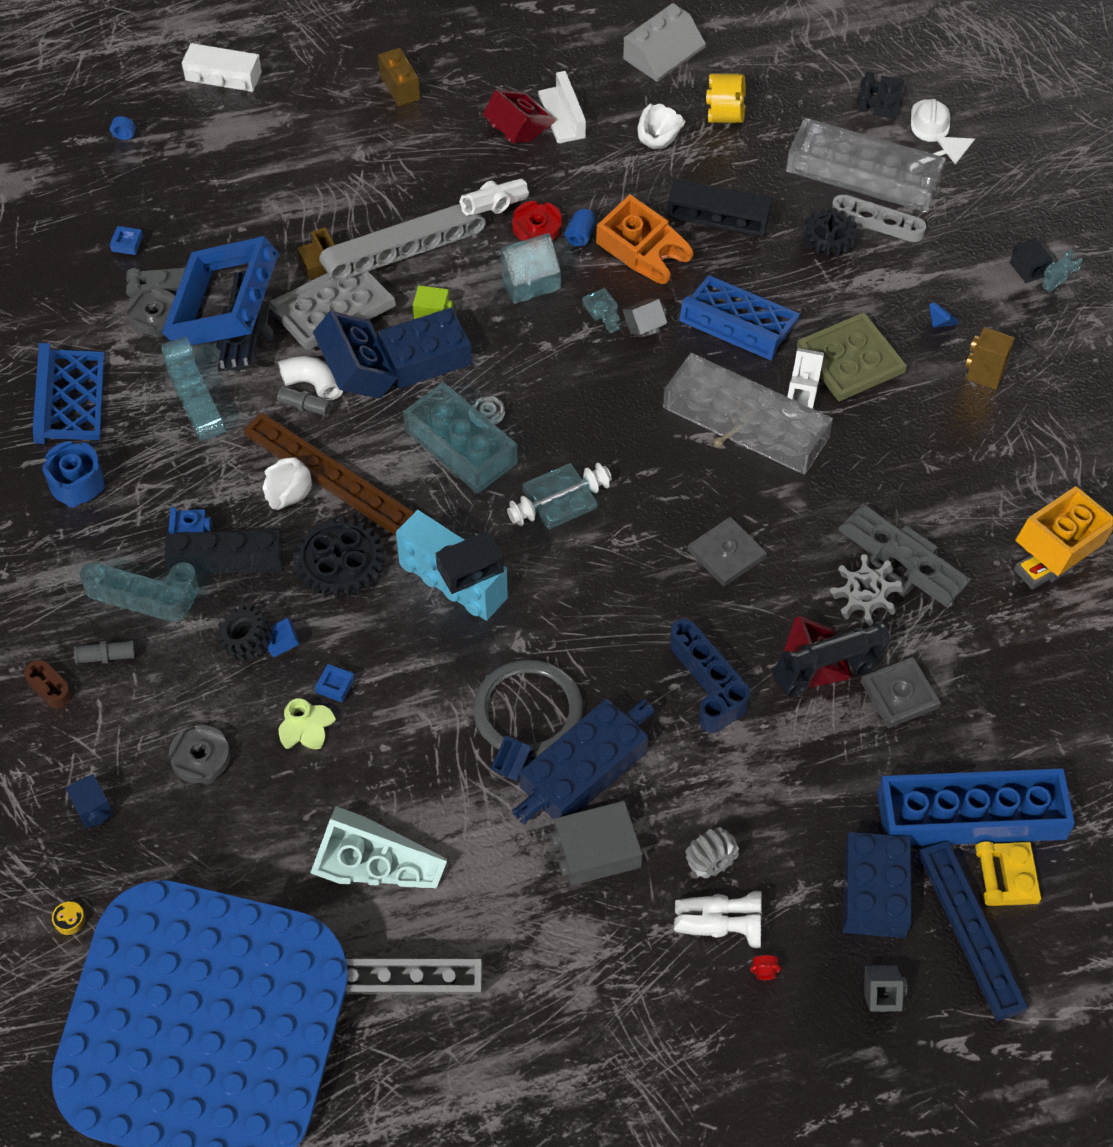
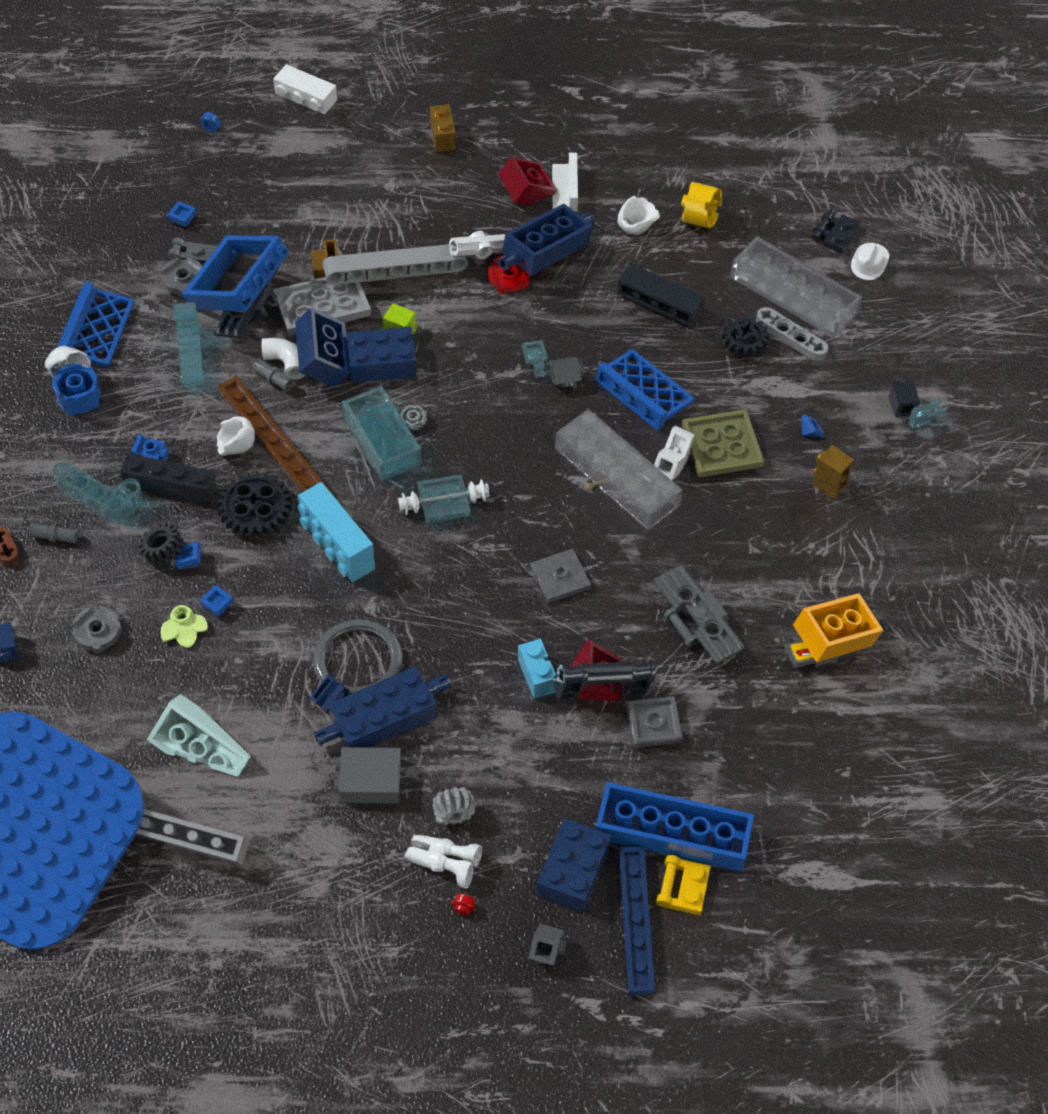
camera: 15 degrees right, 0 degrees up
black brick [435,531,504,594] -> none
clear light blue slope [501,233,561,304] -> none
blue brick [565,209,596,246] -> none
orange brick [596,194,693,284] -> none
light grey slope [623,3,706,82] -> none
dark blue beam [670,619,750,732] -> none
light grey gear [830,554,904,626] -> none
white piece [907,137,975,167] -> none
none -> white hair [45,346,91,378]
none -> dark blue brick [498,203,595,276]
none -> medium azure piece [518,639,555,699]

